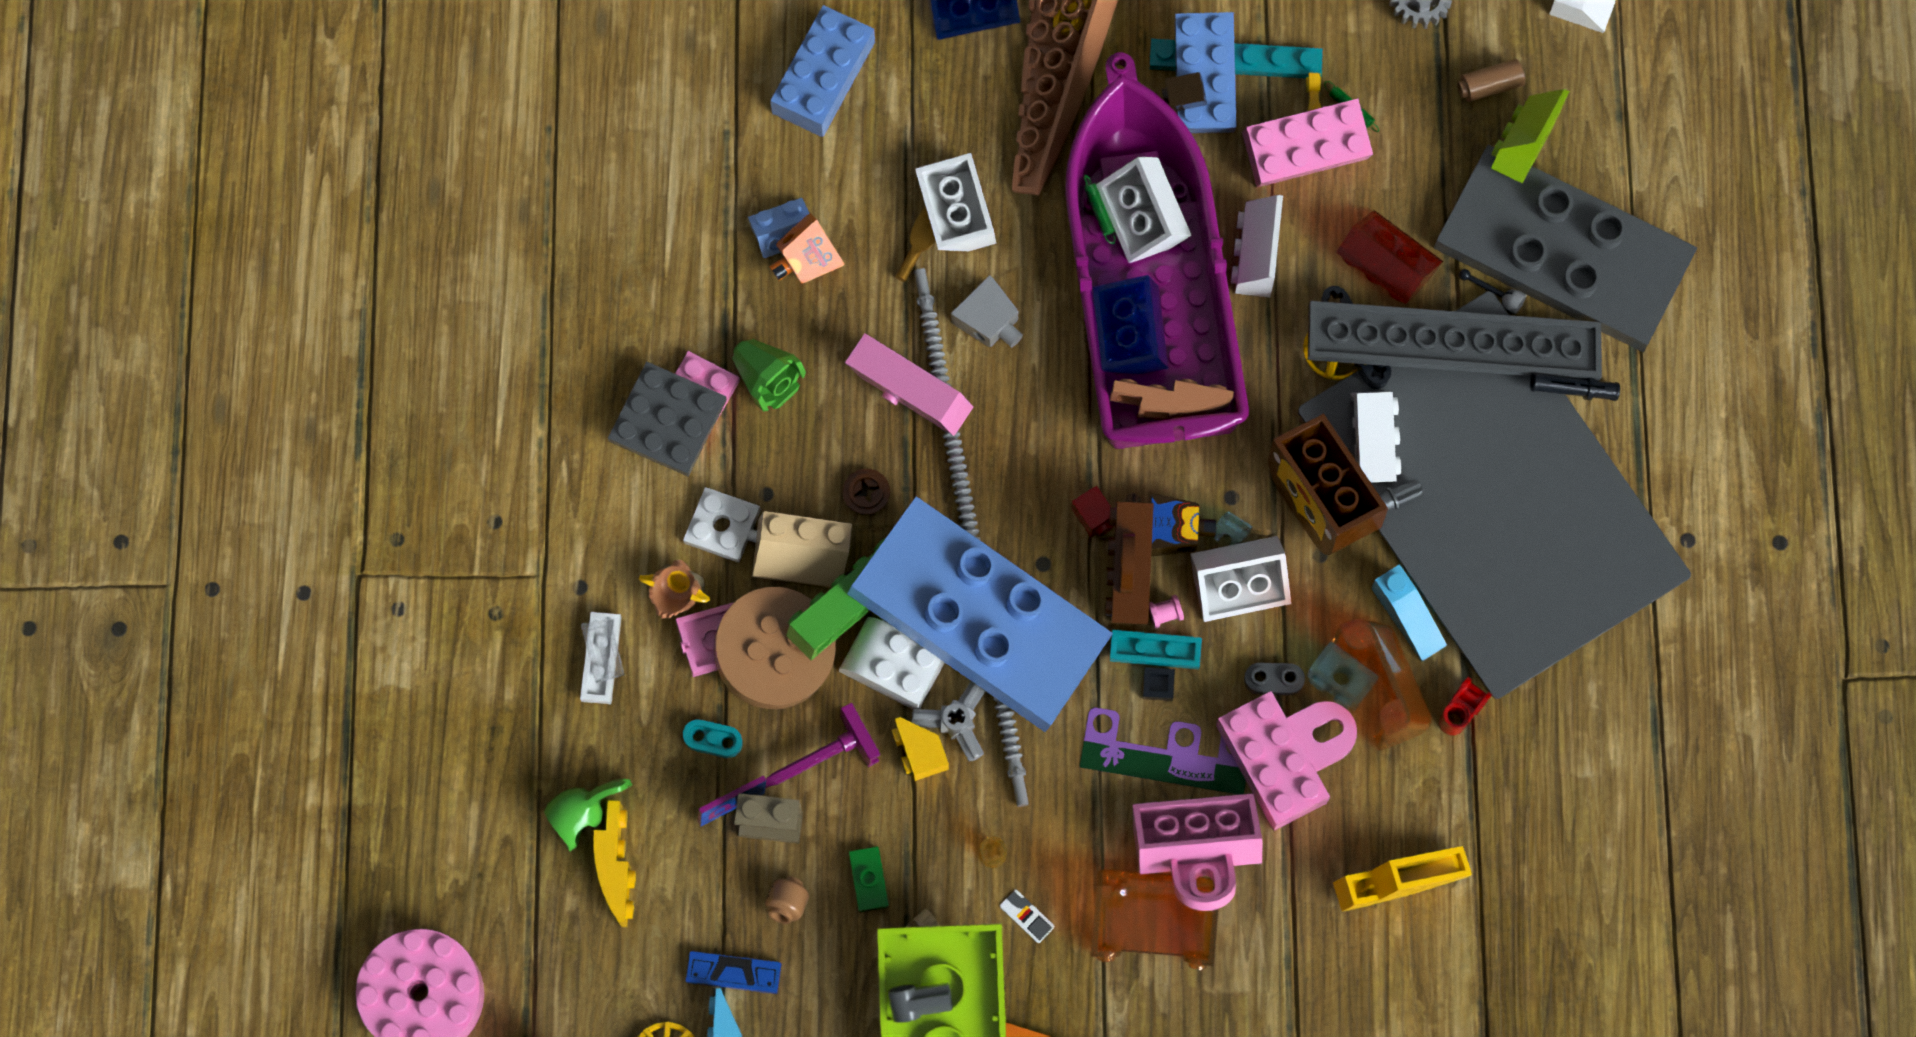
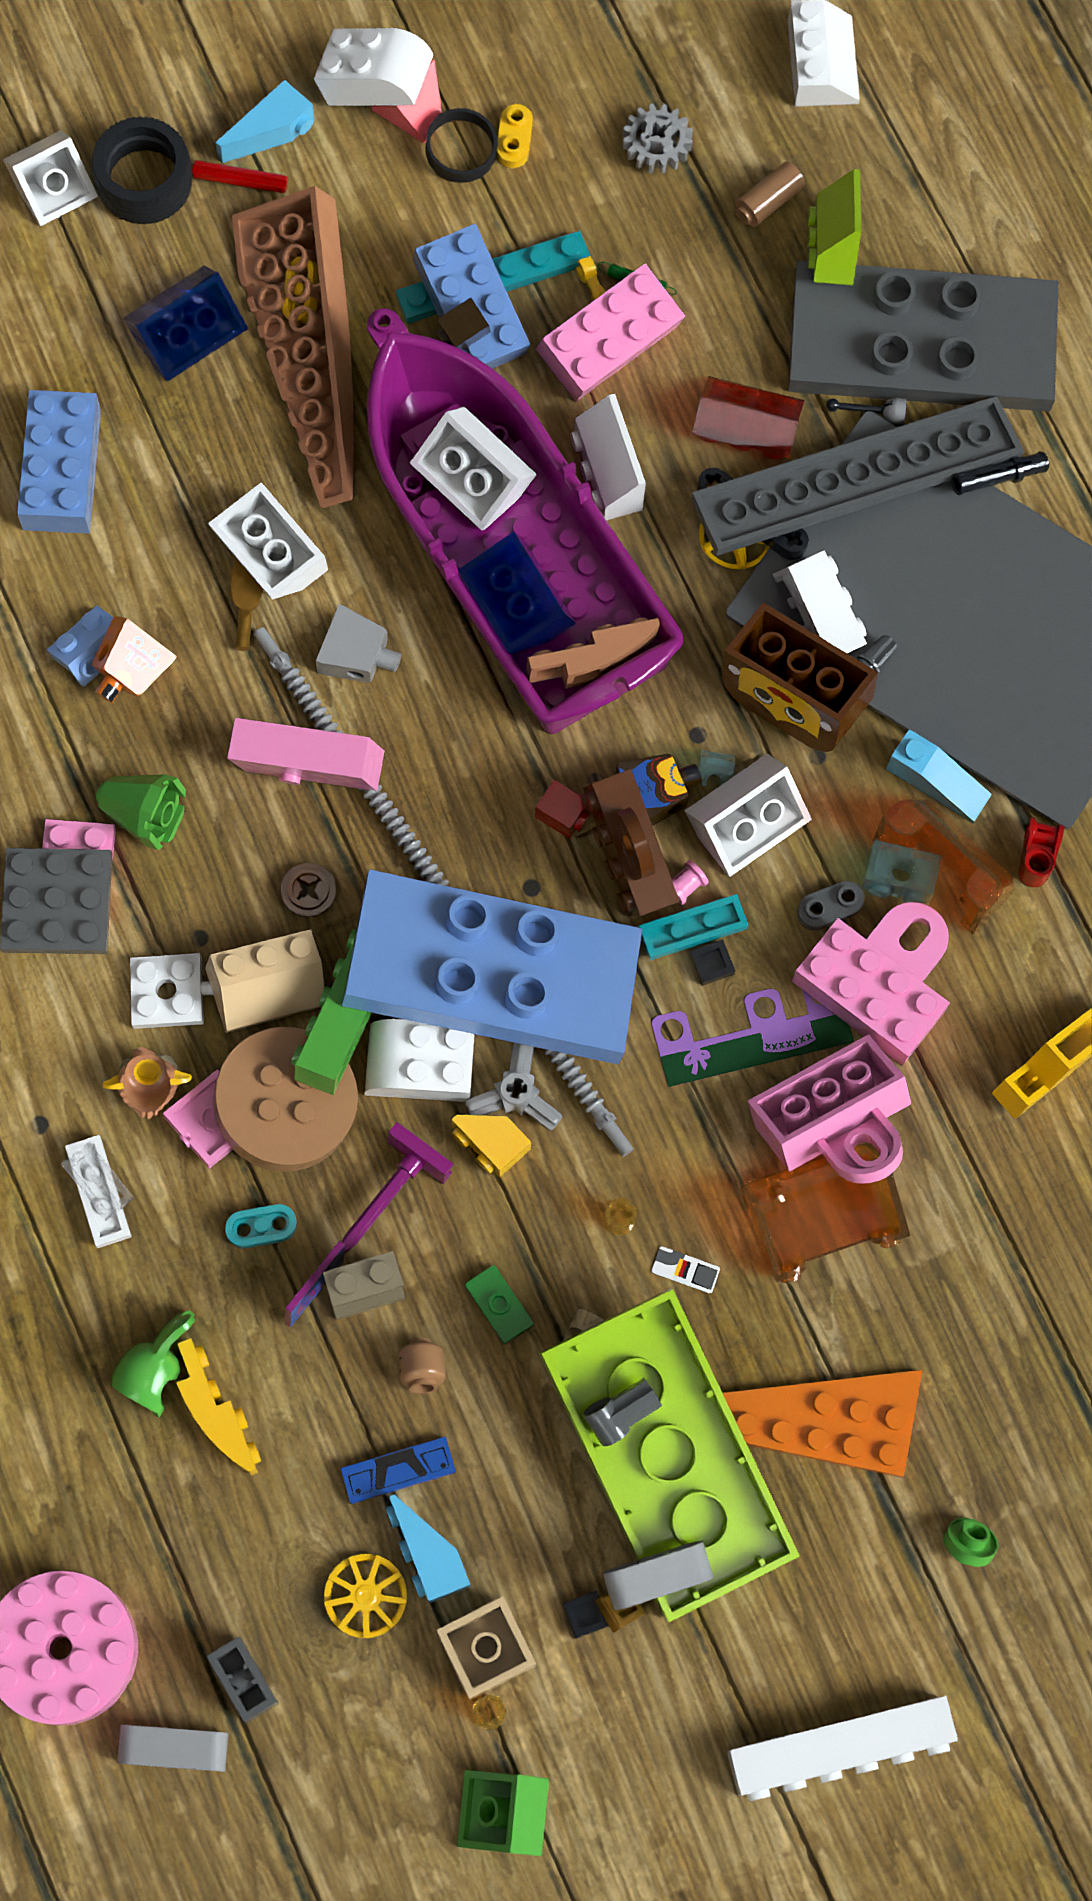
camera: 30 degrees left, 0 degrees up
green piece [1084,175,1115,244] -> none

